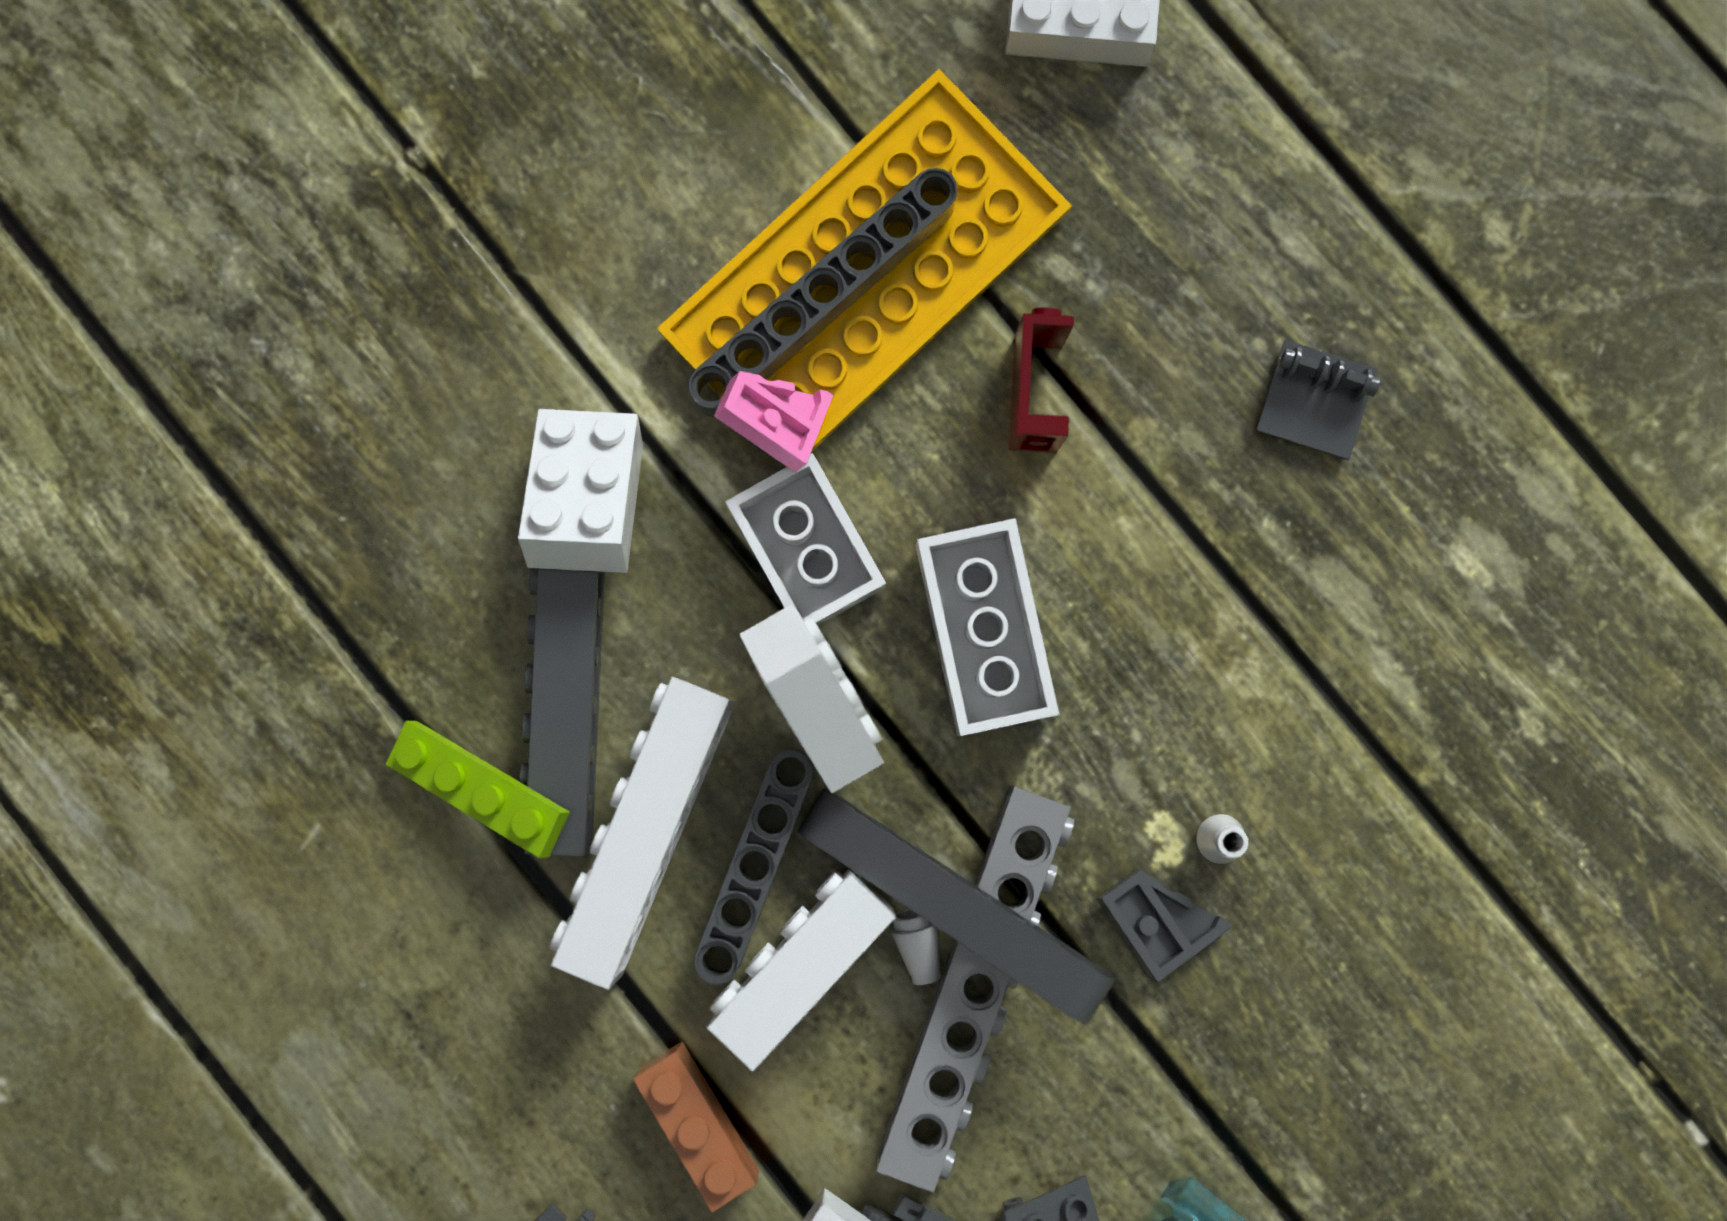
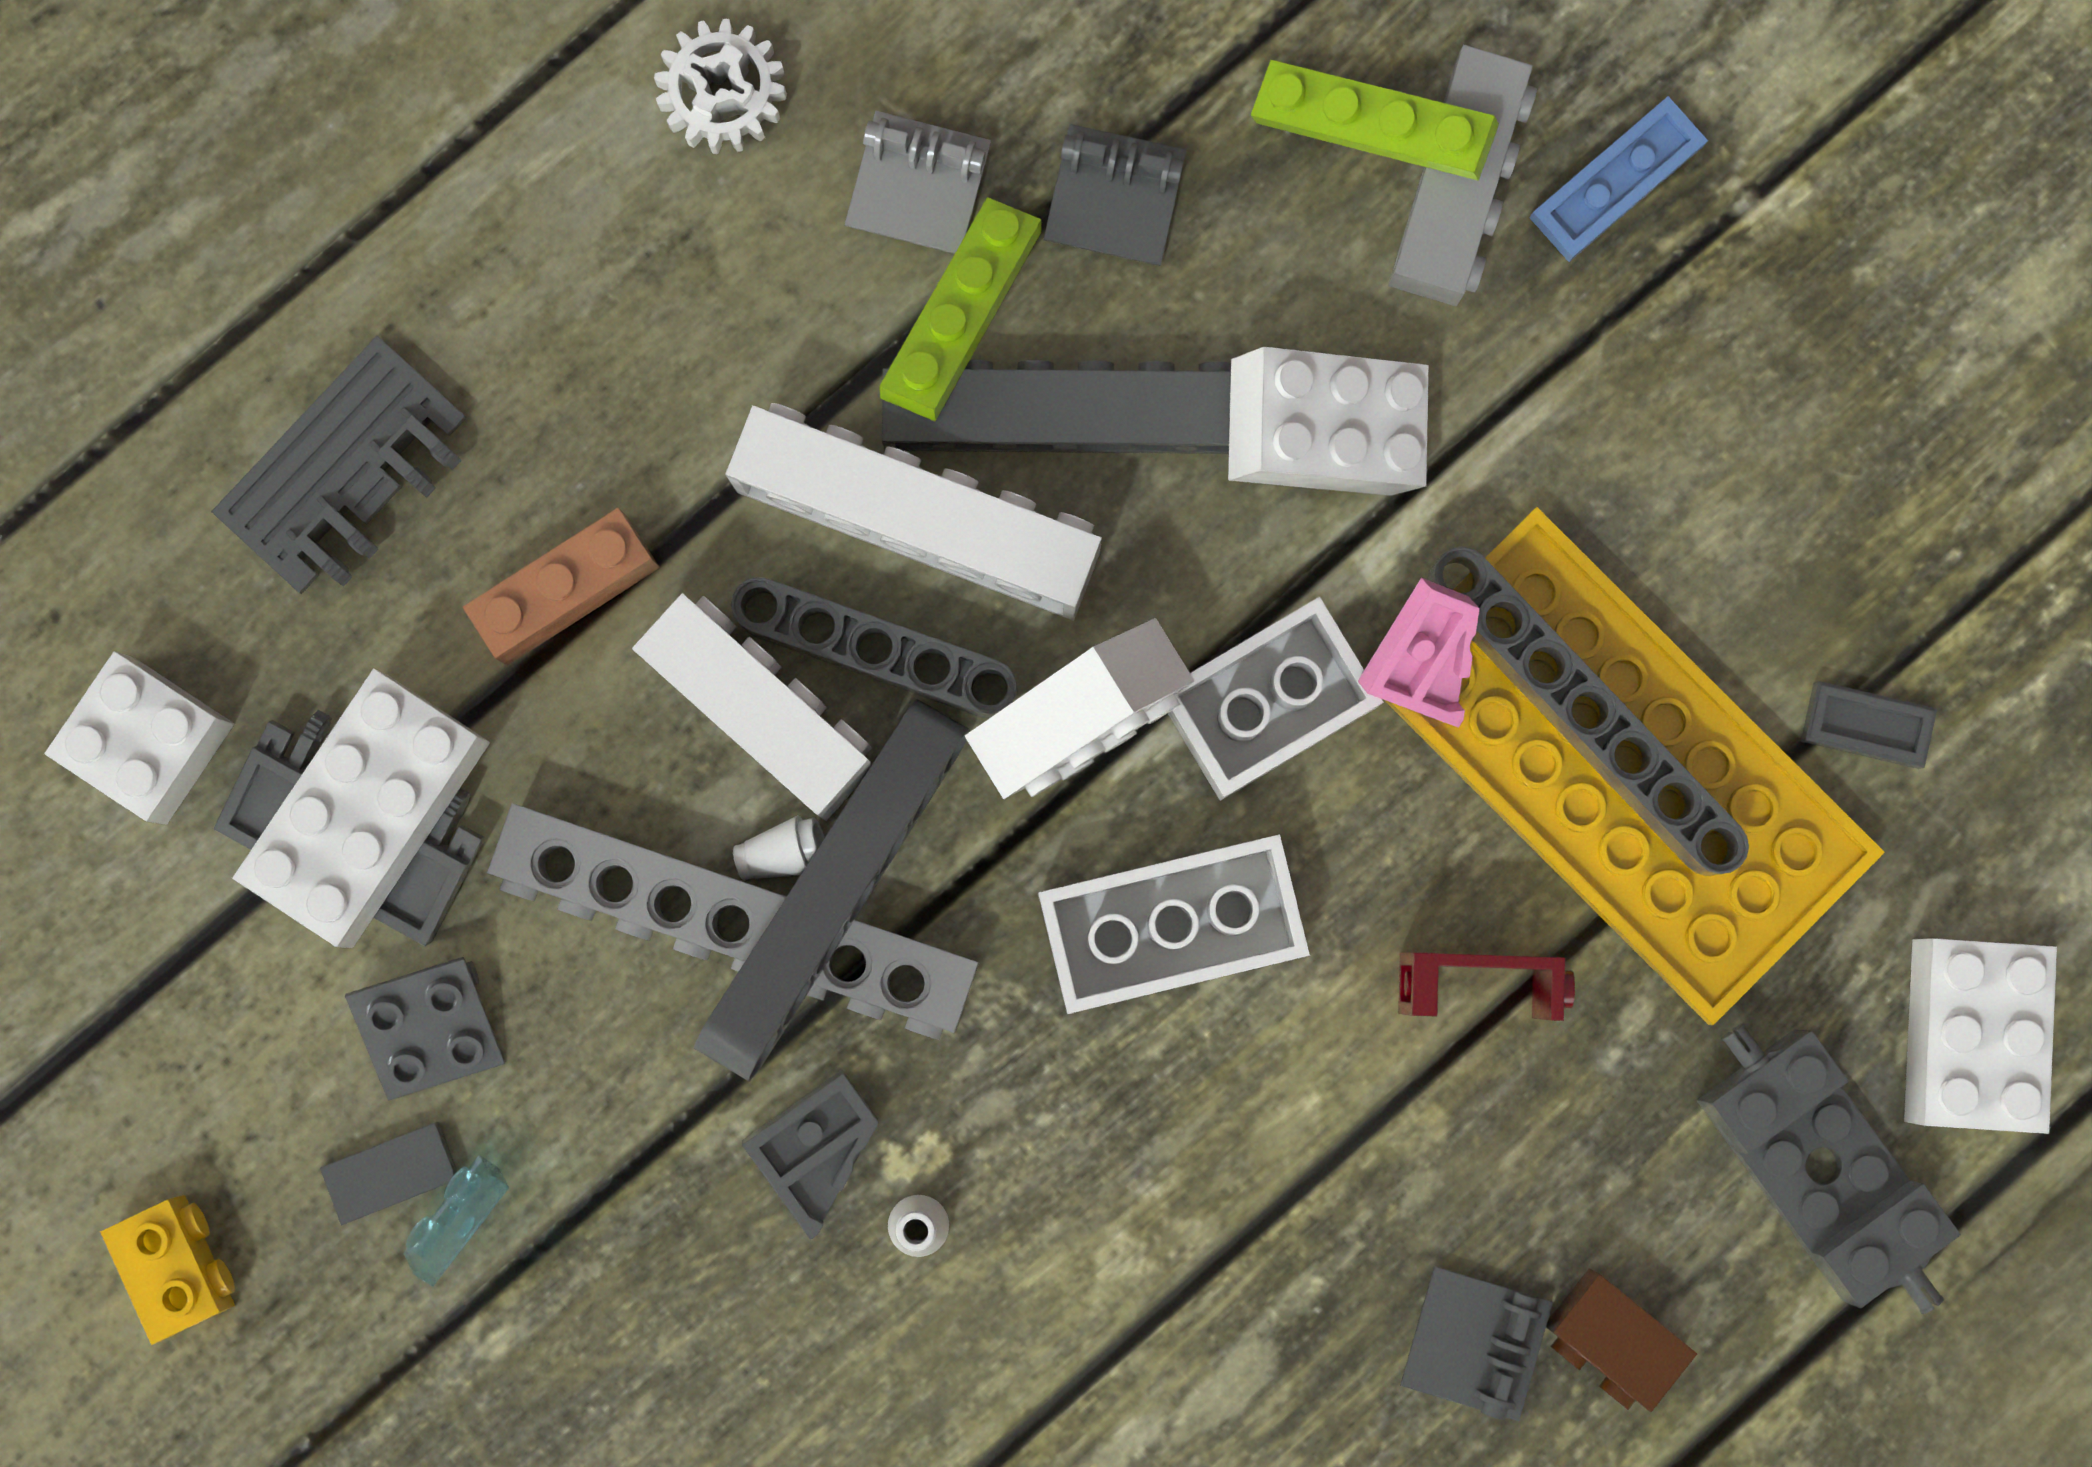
camera: 90 degrees right, 0 degrees up
none -> white gear [654,19,787,154]
none -> light grey hinge [845,110,991,254]
none -> dark grey hinge [1044,124,1186,266]
none -> lime plate [1251,60,1499,181]
none -> light grey brick [1388,44,1537,307]
none -> medium blue plate [1529,96,1708,262]
none -> reddish brown brick [1546,1268,1697,1412]
none -> dark grey brick [1697,1023,1961,1314]
none -> dark grey tile [1801,681,1937,769]

